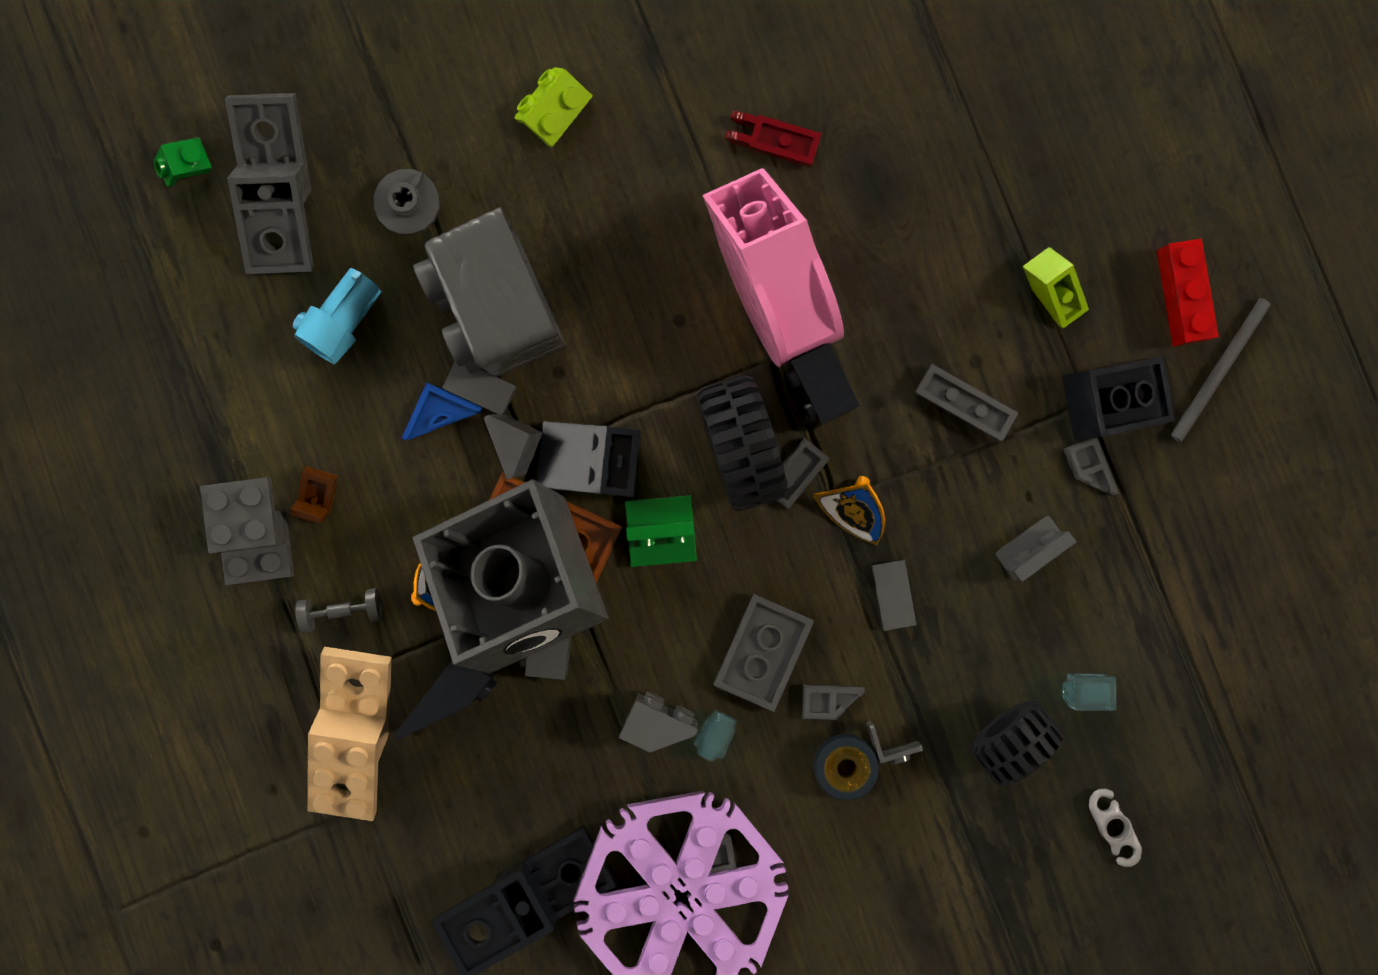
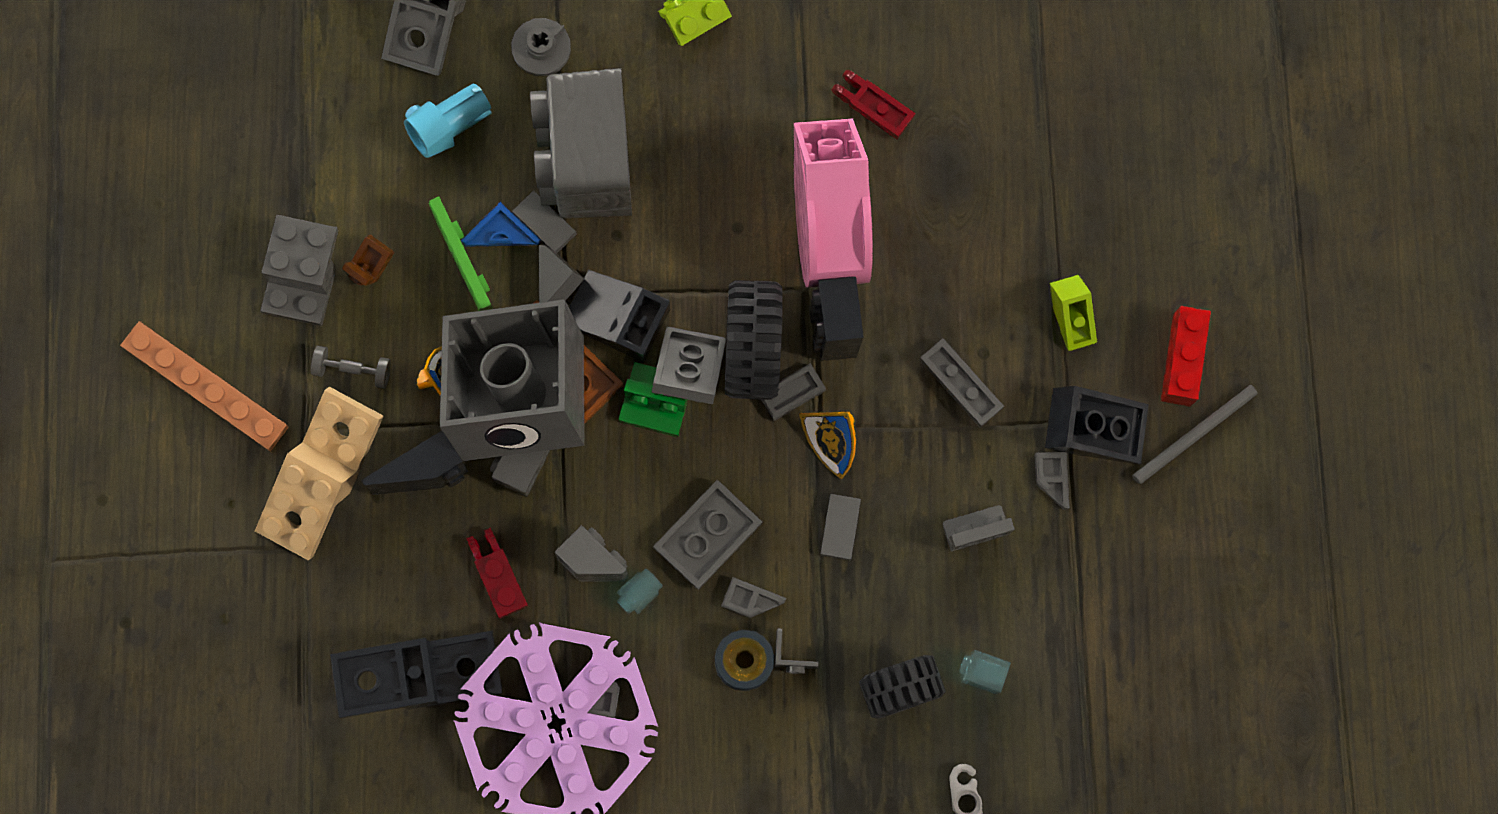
camera: 15 degrees right, 10 degrees down
none -> nougat plate [120,321,289,452]
none -> bright green plate [429,197,493,311]
none -> dark red hinge [466,527,528,619]
none -> dark grey plate [652,326,726,404]

